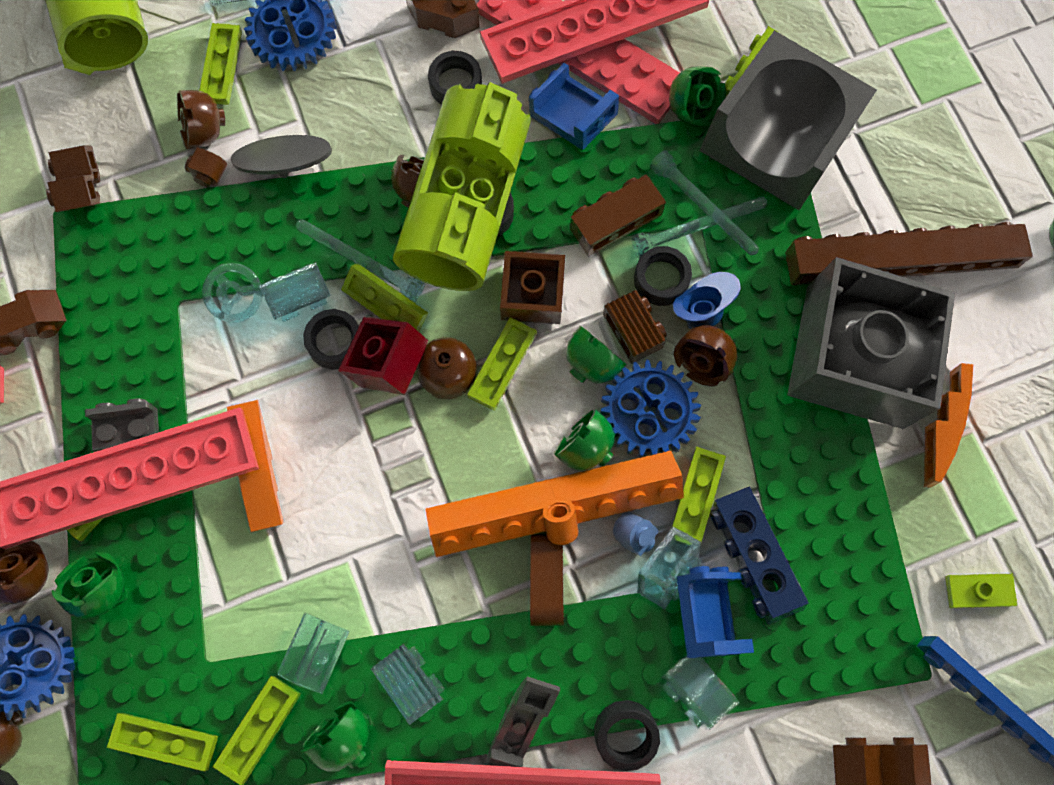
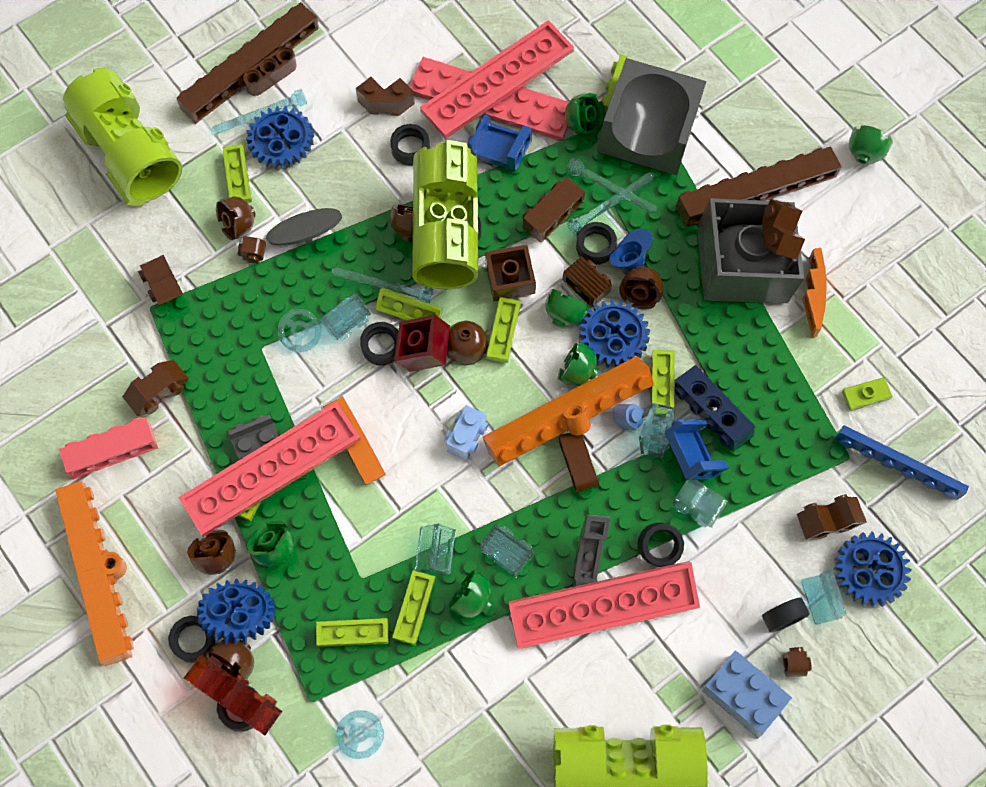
camera: 15 degrees left, 5 degrees down
none -> light blue brick [444,405,488,461]
none -> reddish brown brick [762,198,805,259]

